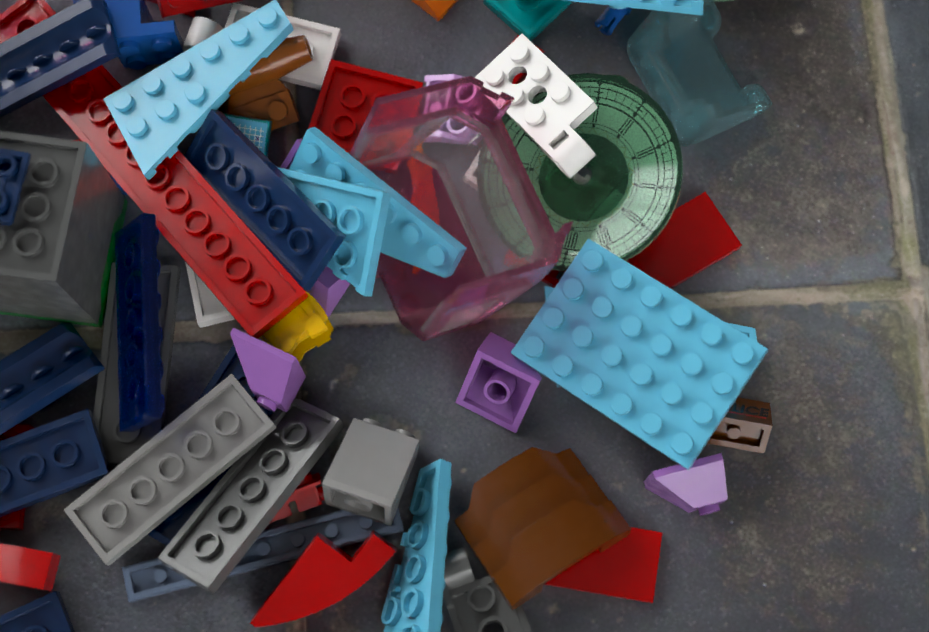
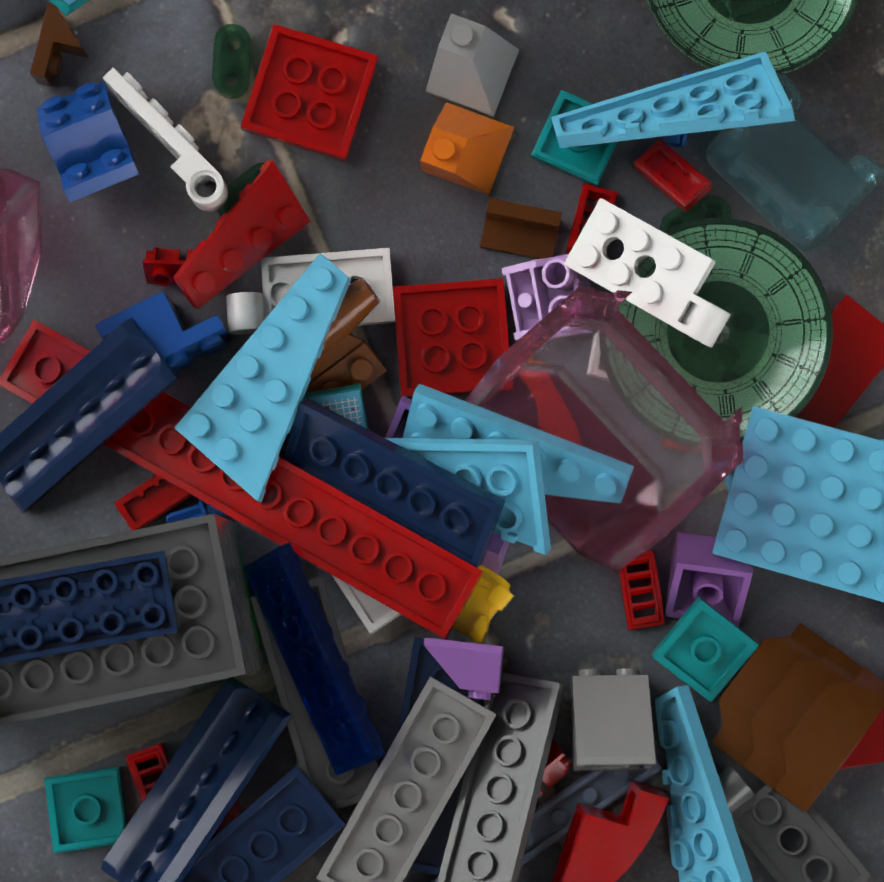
camera: 15 degrees left, 10 degrees up
none -> reddish brown panel [480,198,562,259]
none -> red slope [615,550,665,630]
none -> red plate [633,139,712,212]
none -> teal plate [651,596,759,702]

